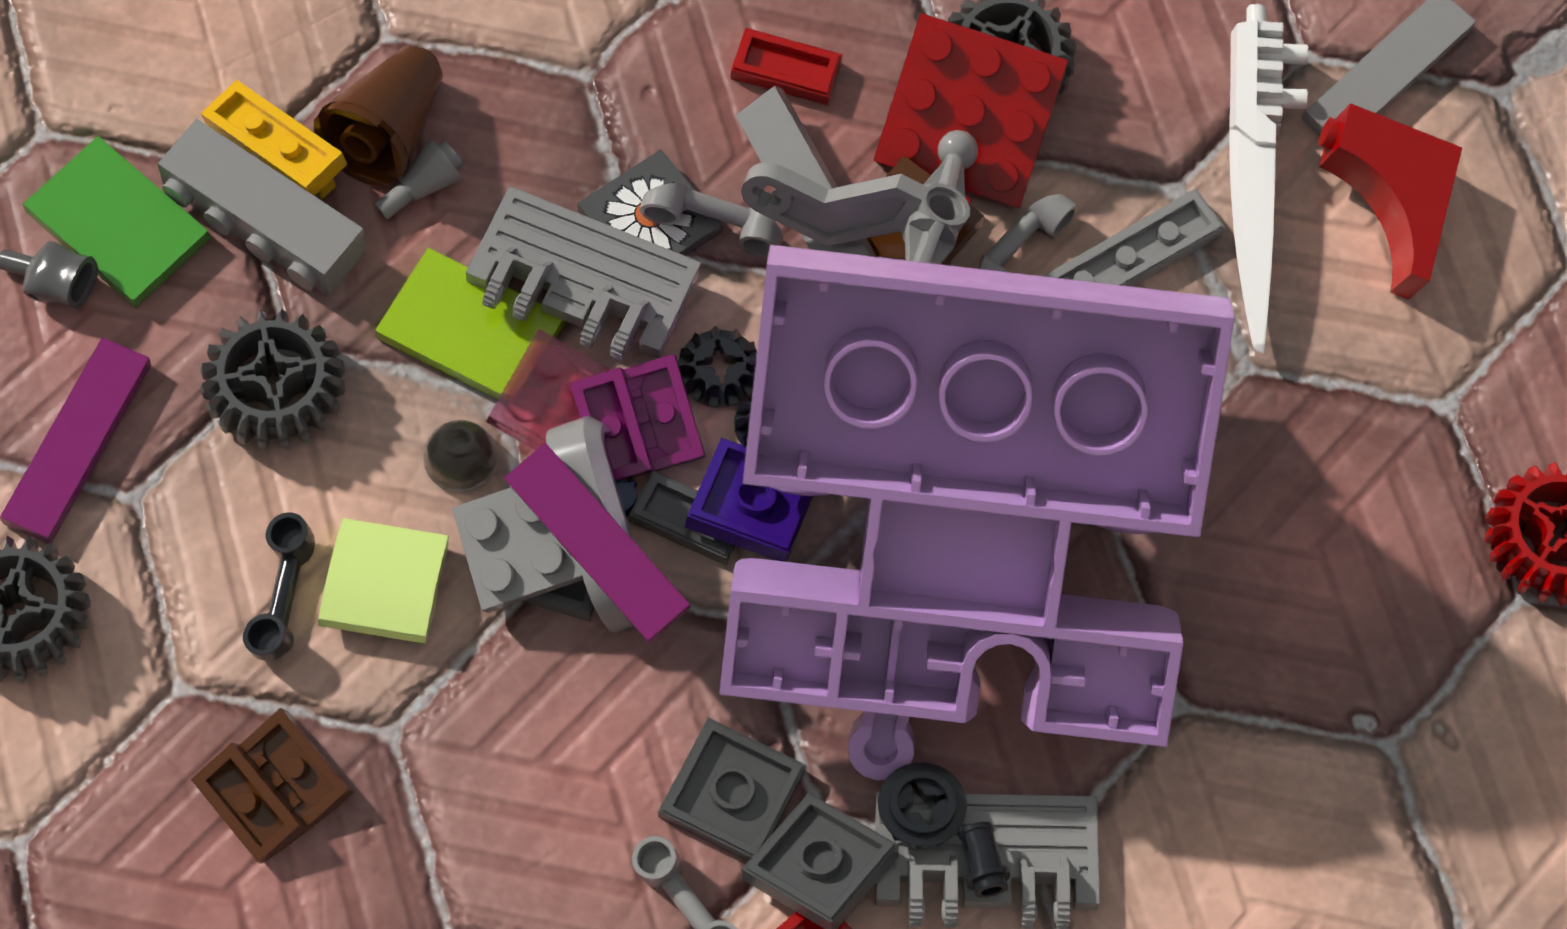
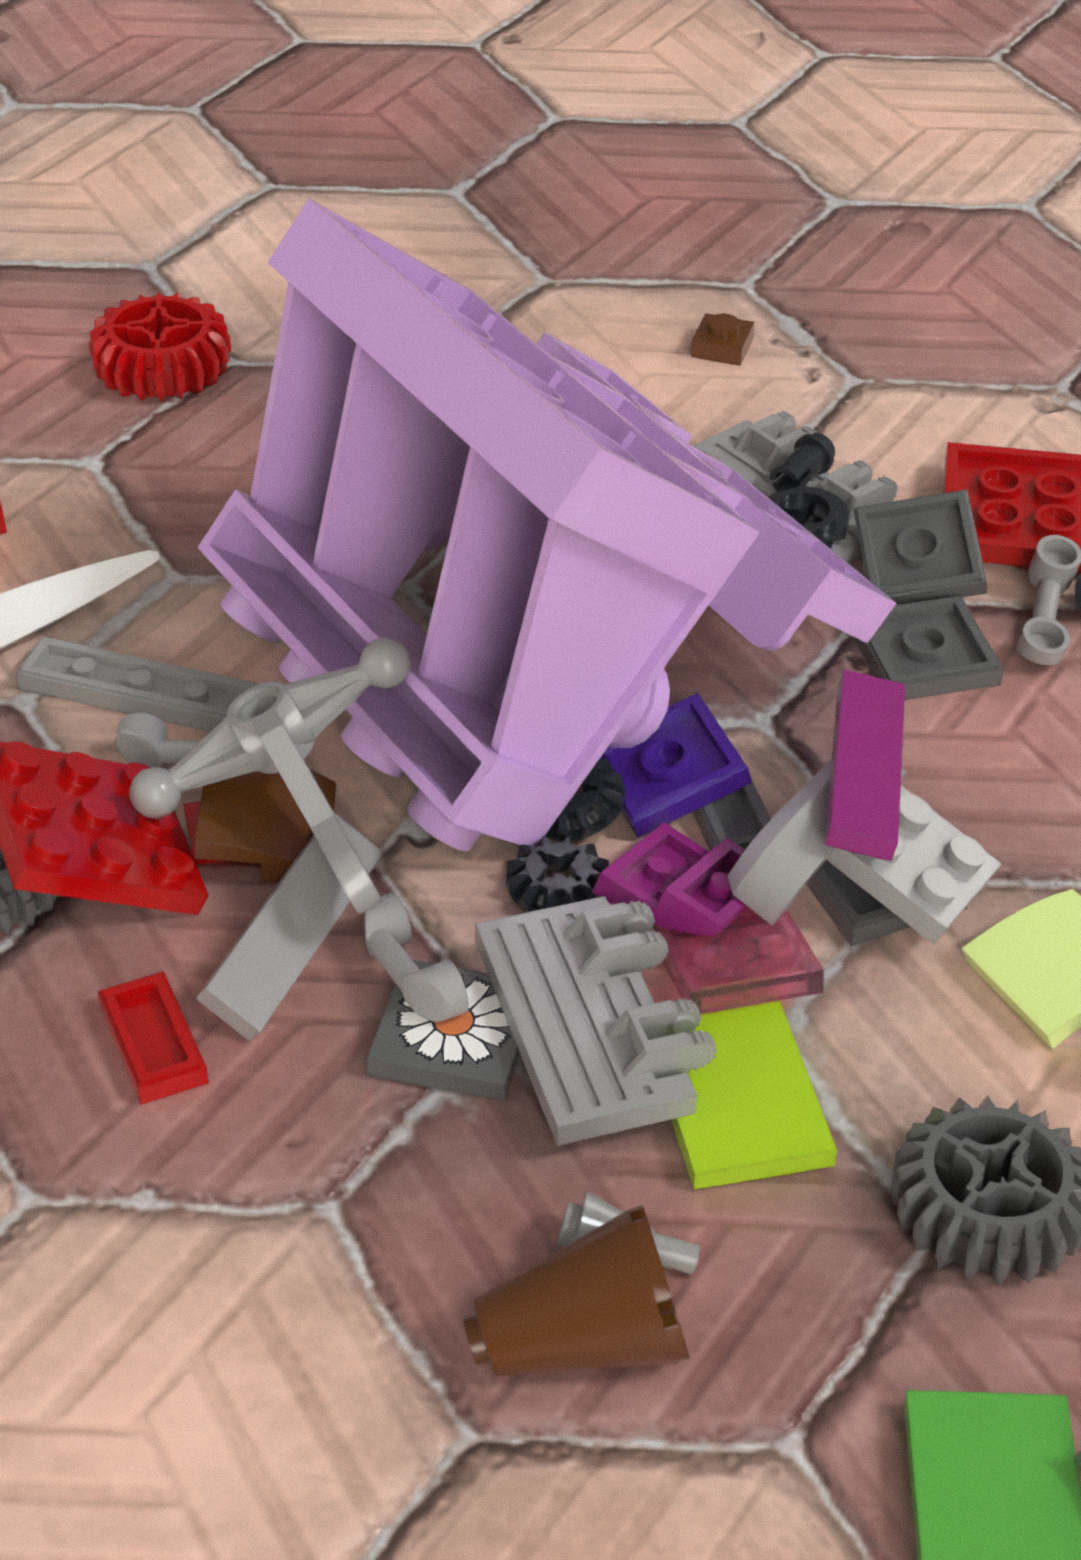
camera: 125 degrees left, 25 degrees down
light grey brick [157,118,367,297] -> none
yellow hinge [200,80,347,199] -> none
clear smoke brick [423,420,498,492] -> none

